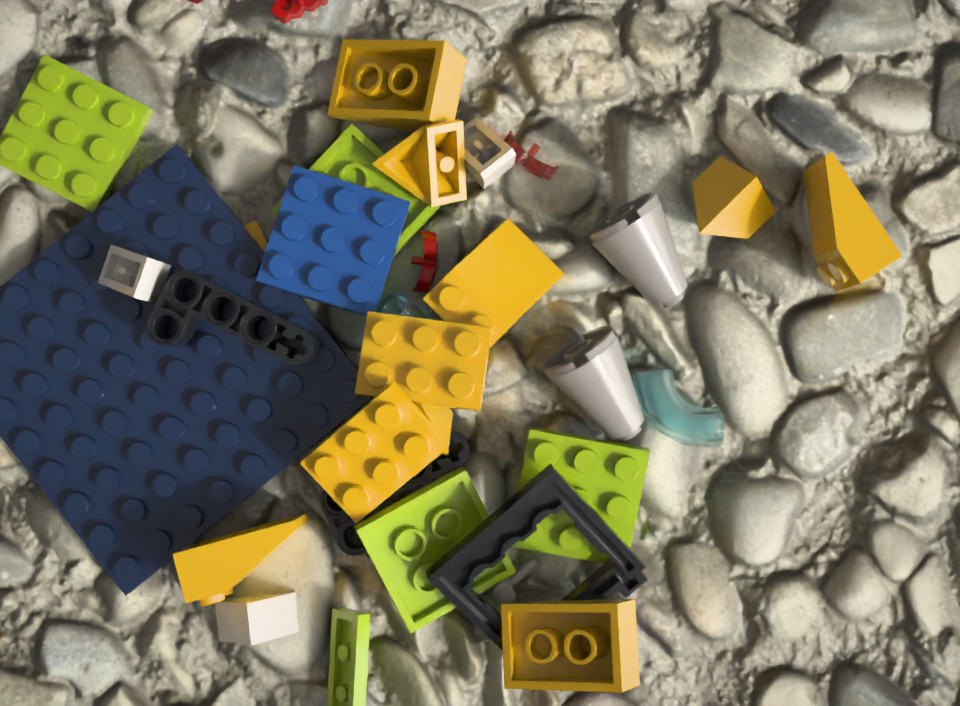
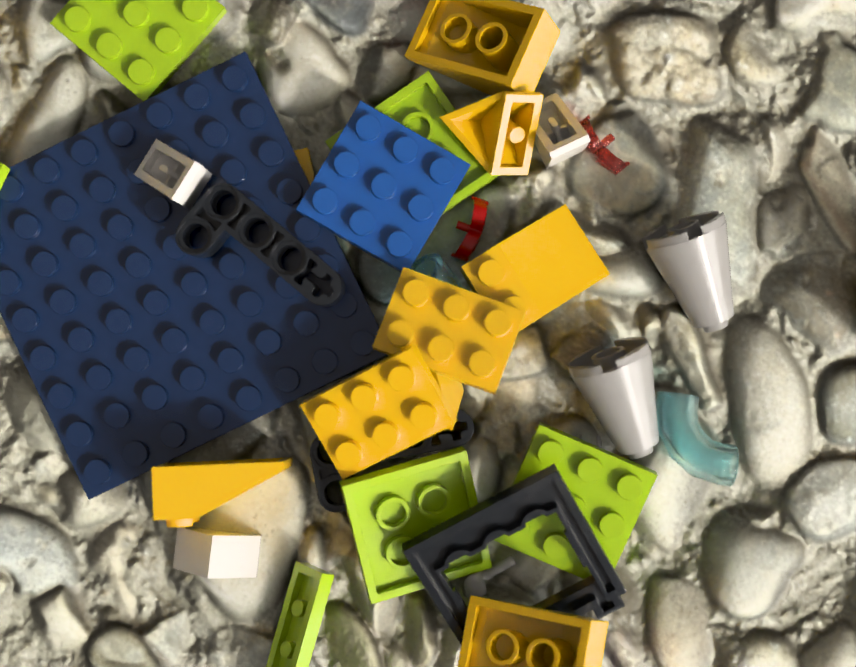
camera: 15 degrees right, 0 degrees up
yellow slope [691,156,776,240] -> none

